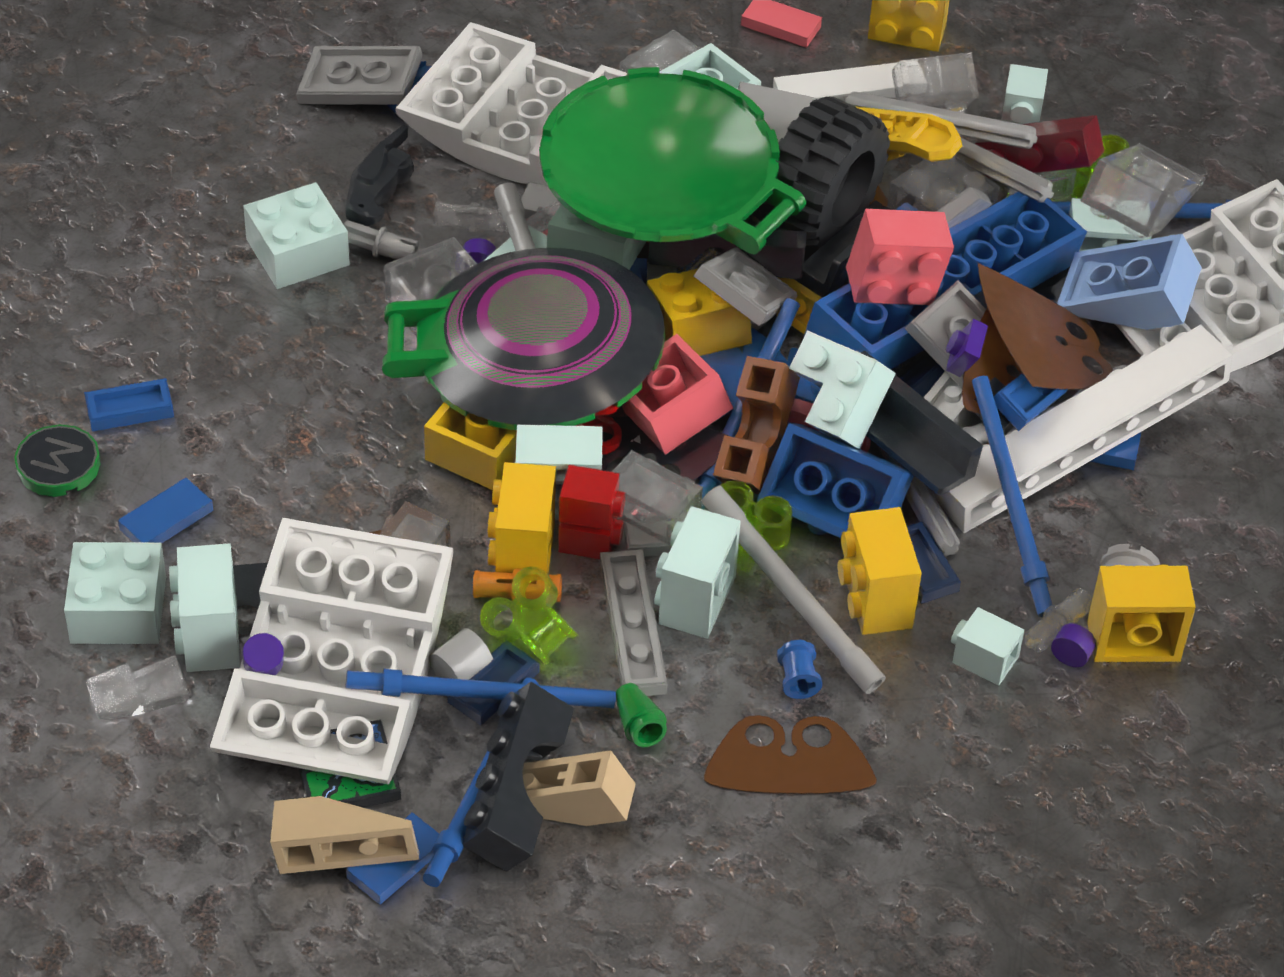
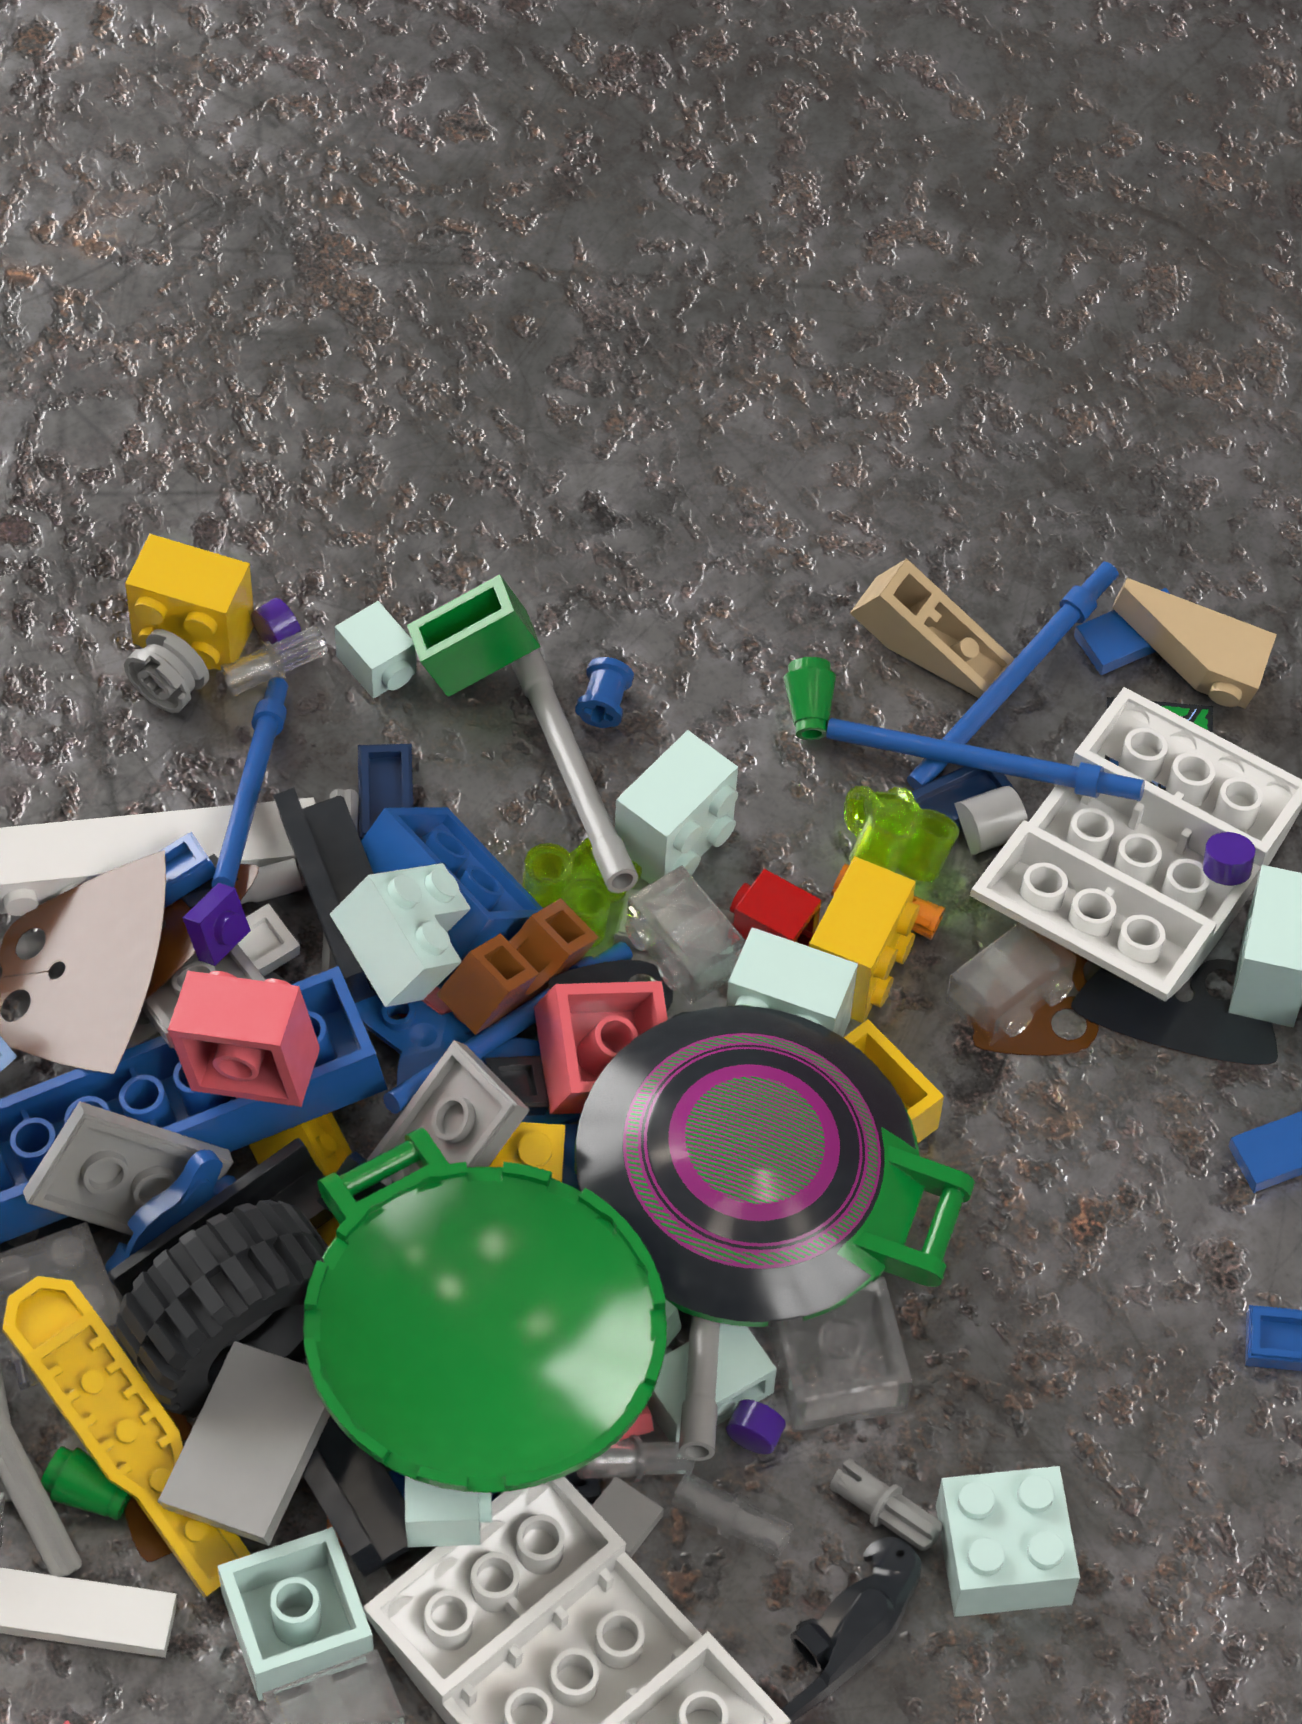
camera: 160 degrees left, 10 degrees up
black arch [463,681,574,872] -> none
light grey tile [600,549,667,696] -> none
reddish brown piece [704,715,877,794] -> none
yellow brick [837,507,922,635] -> none
none -> green piece [407,574,541,697]
none -> black tile [483,1055,549,1116]

